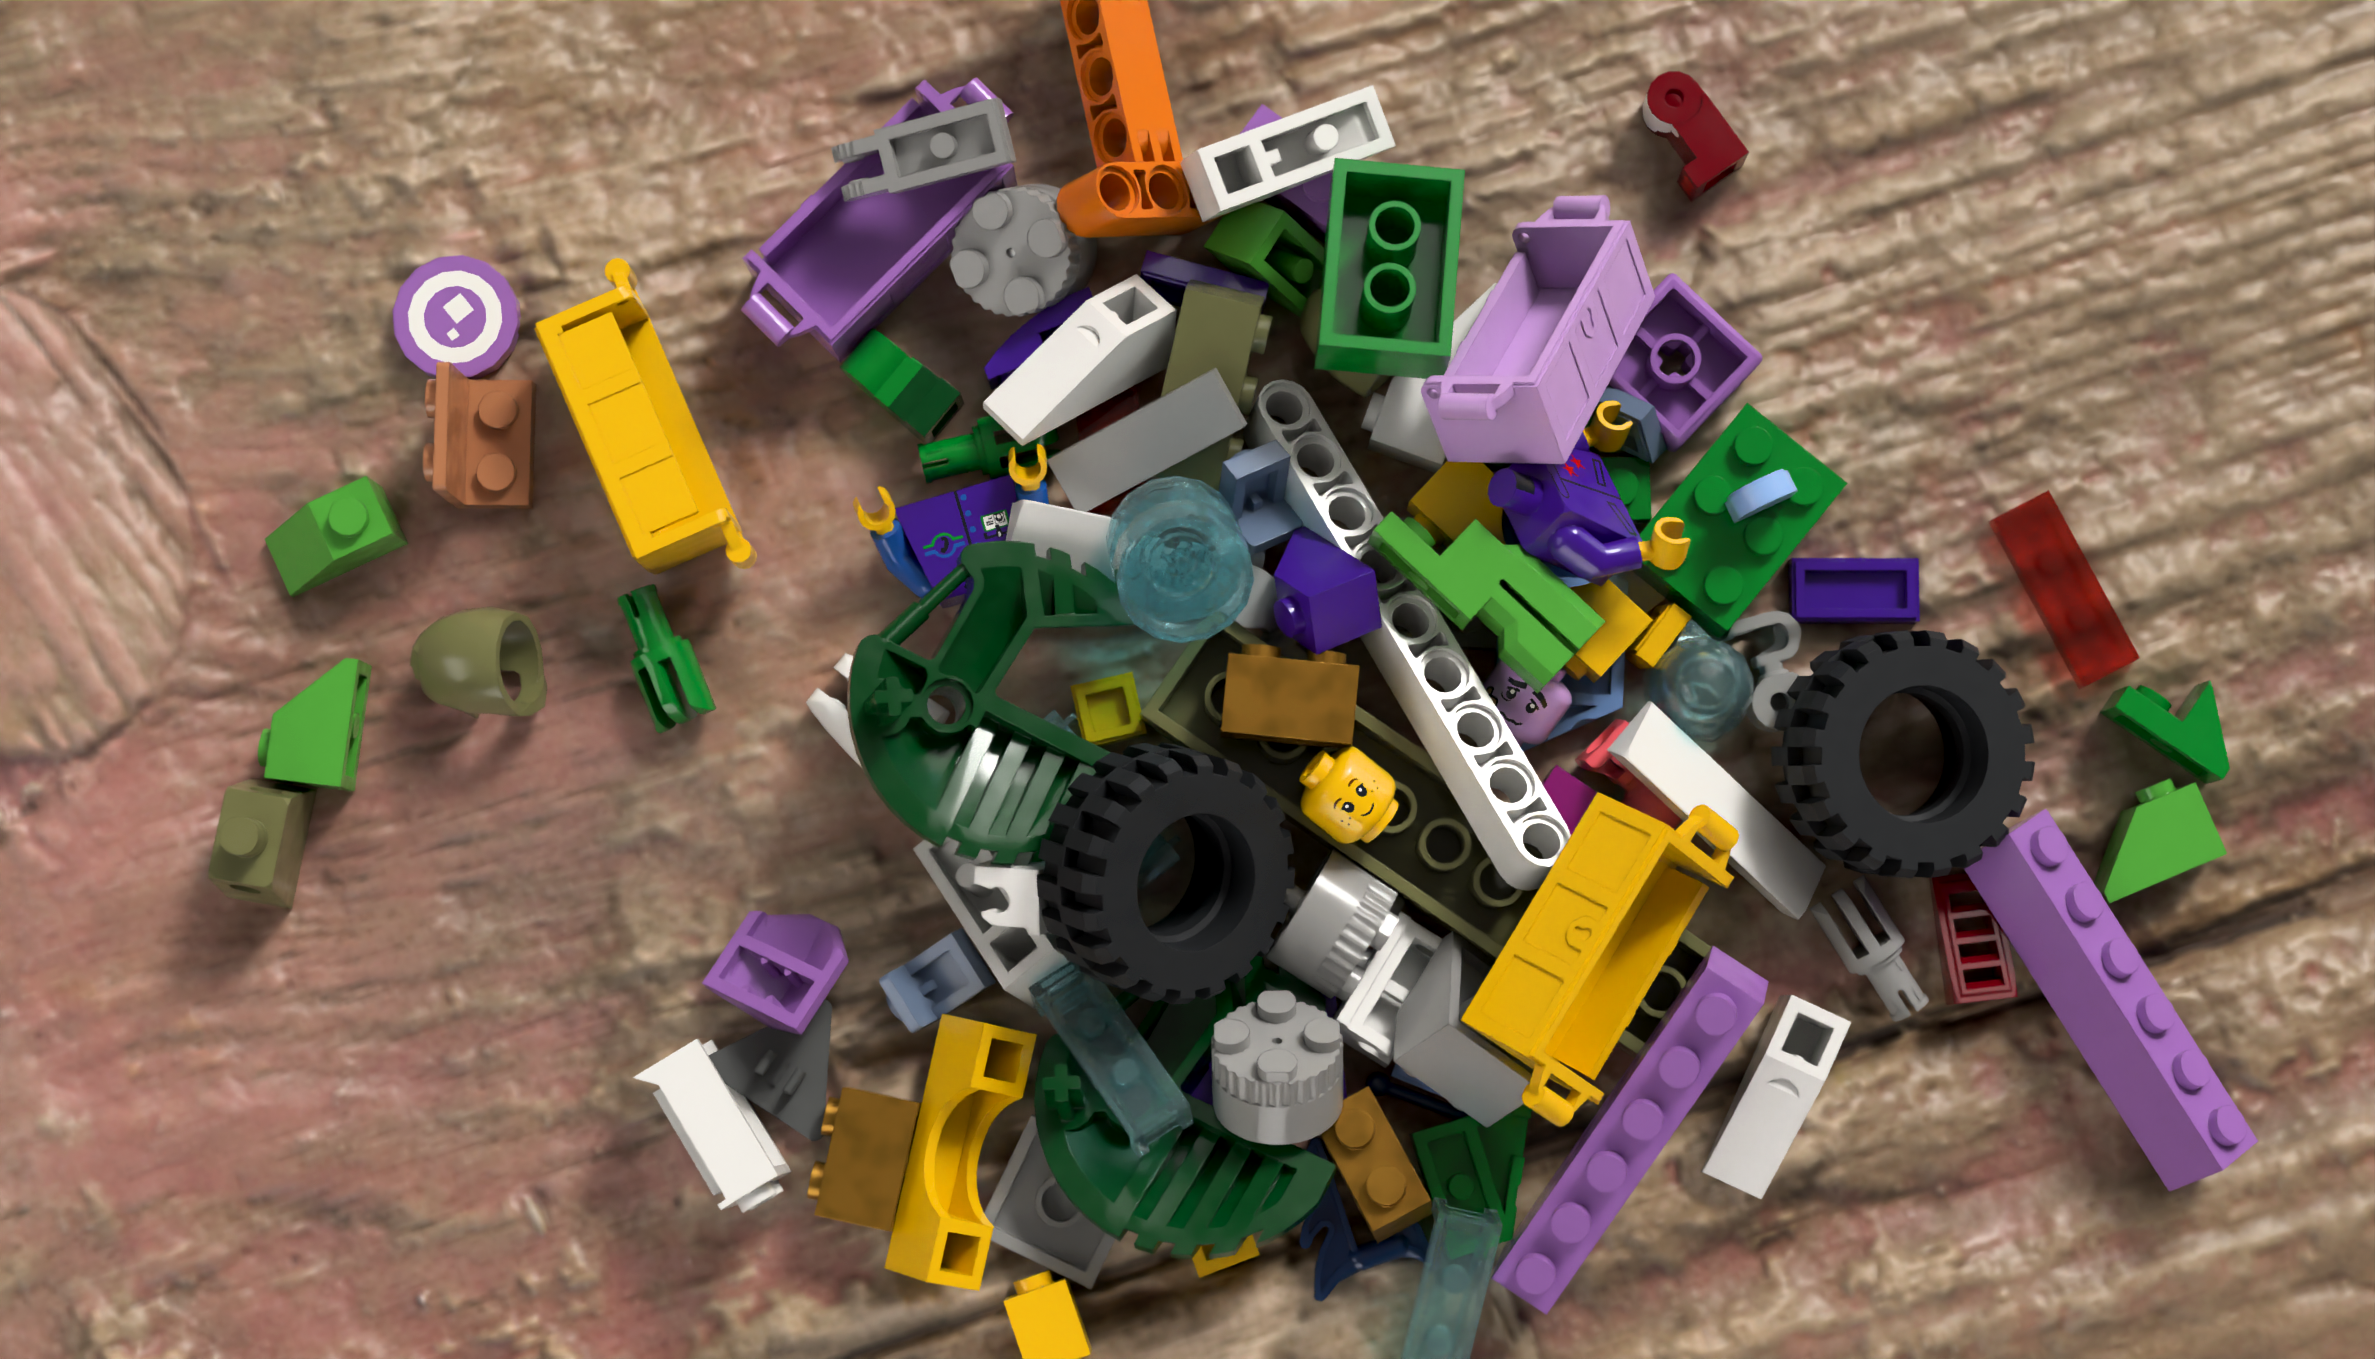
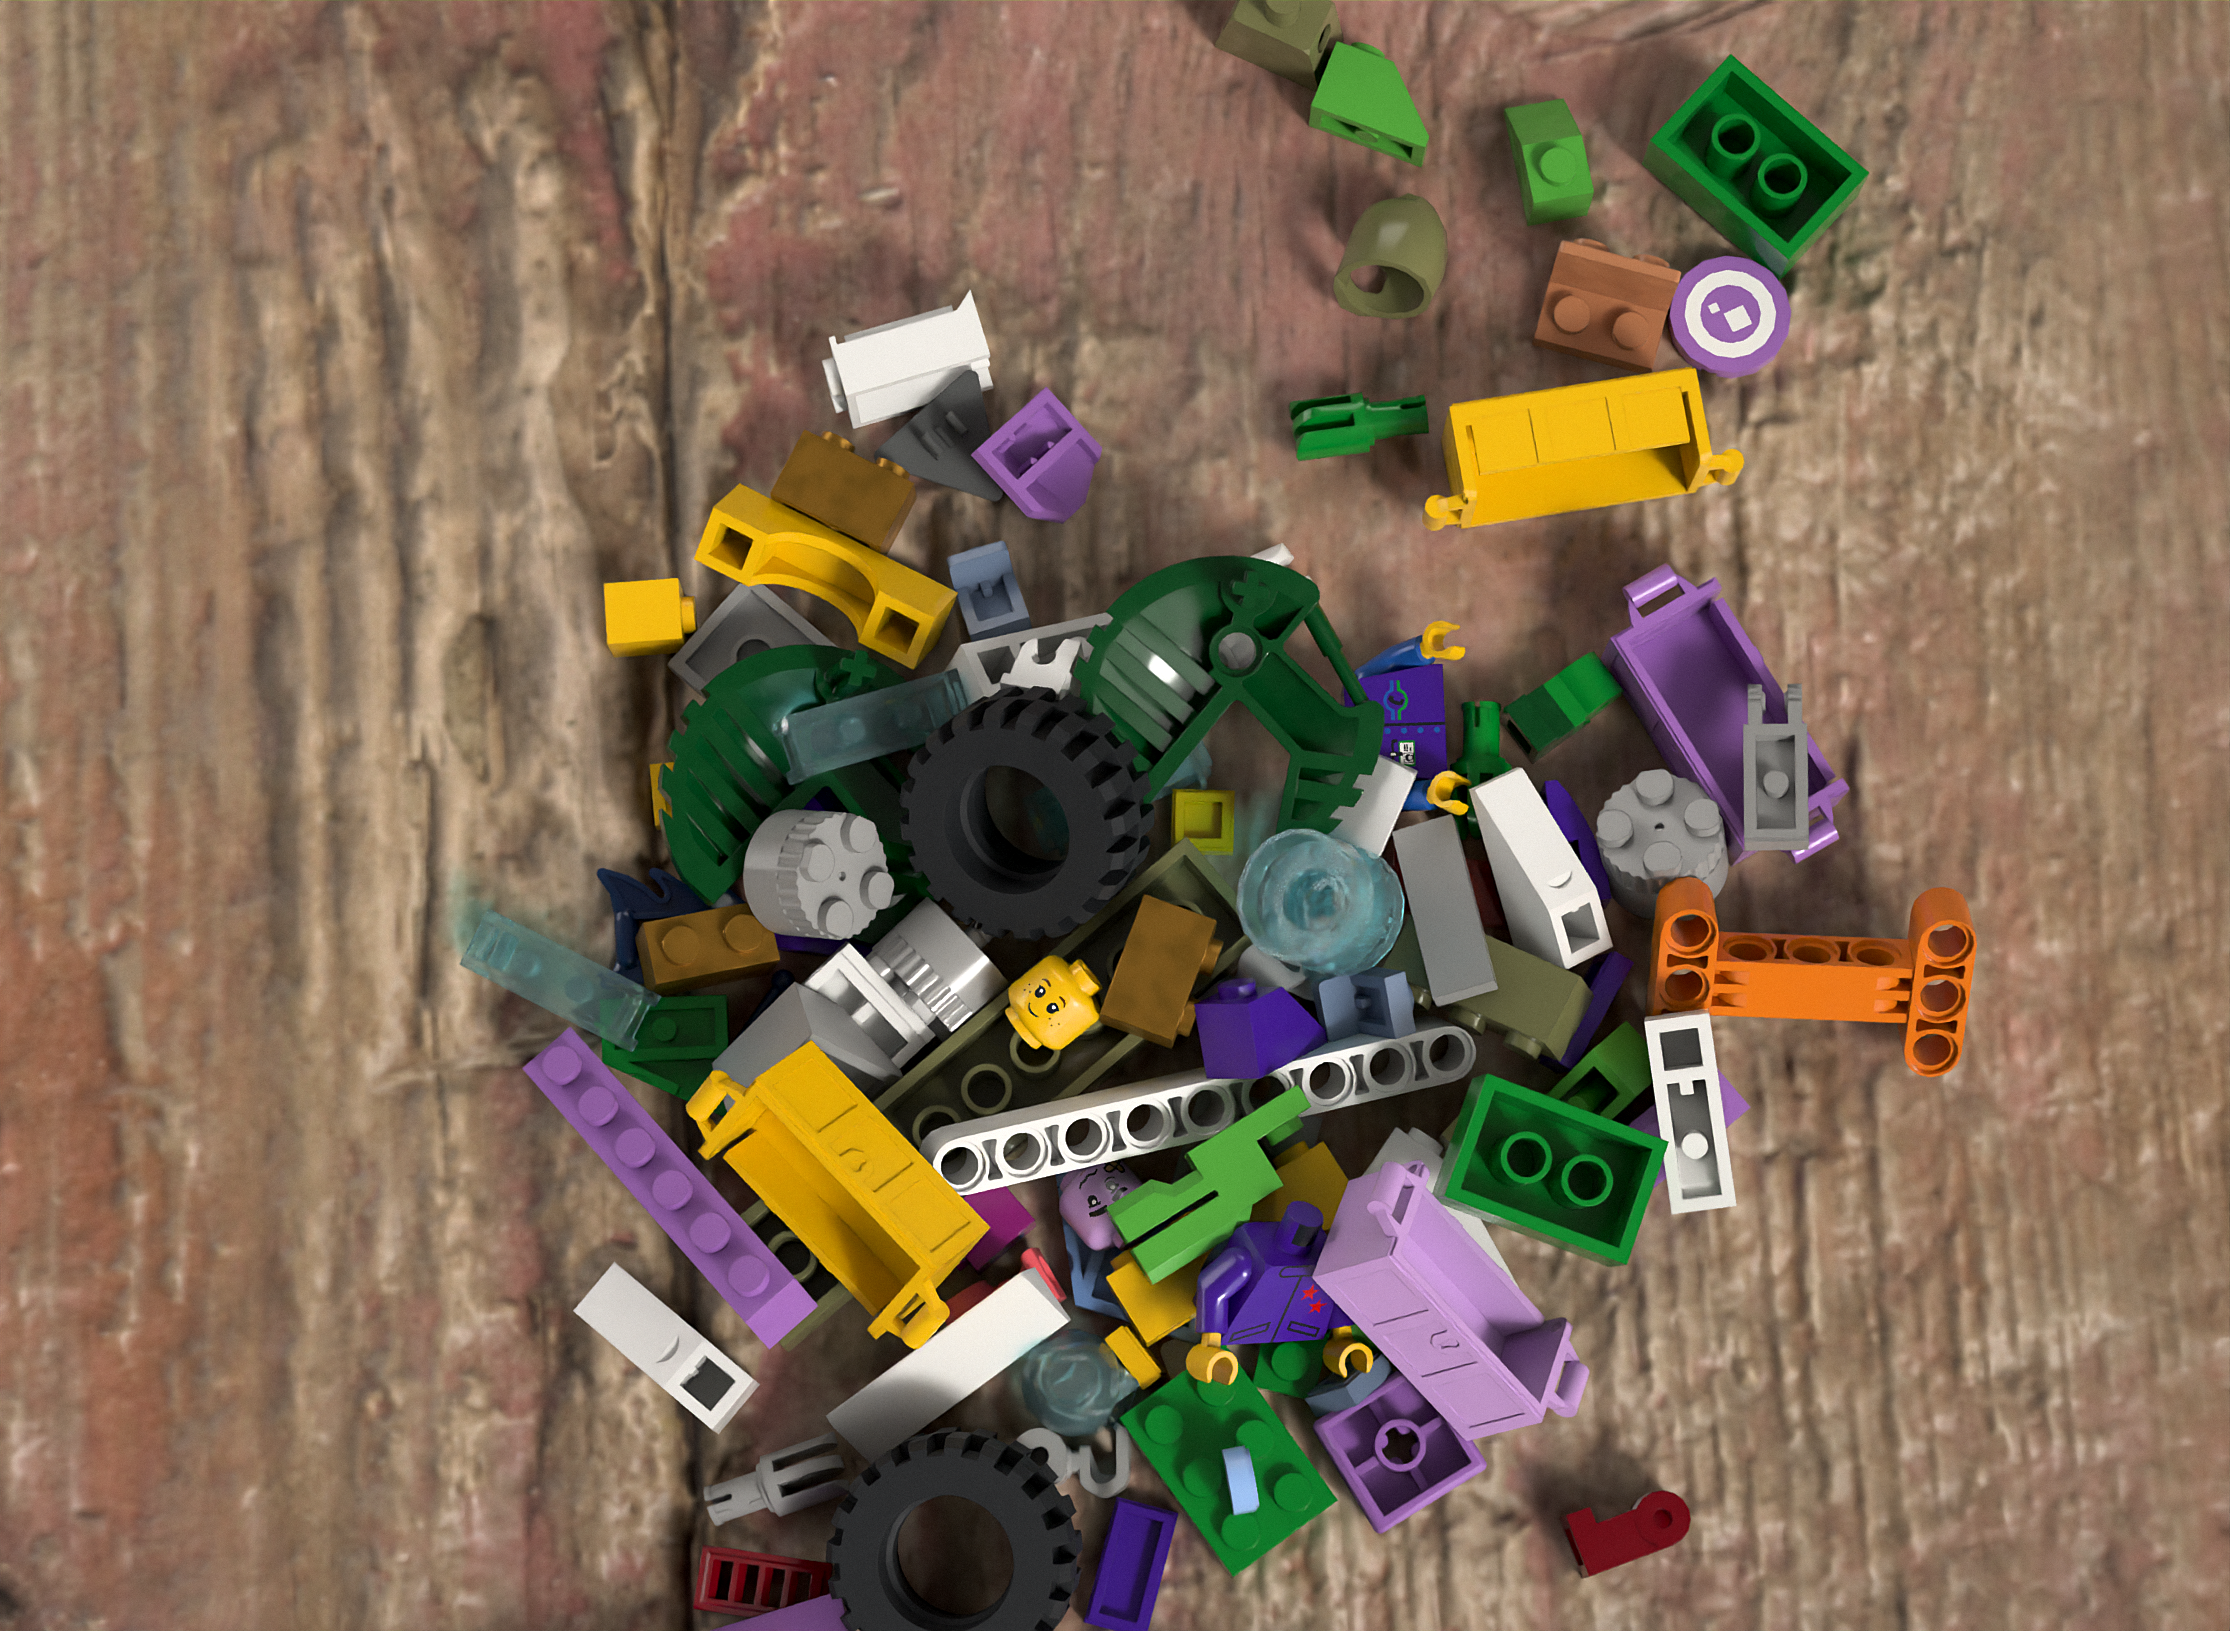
camera: 105 degrees right, 5 degrees down
none -> green brick [1642,54,1869,281]

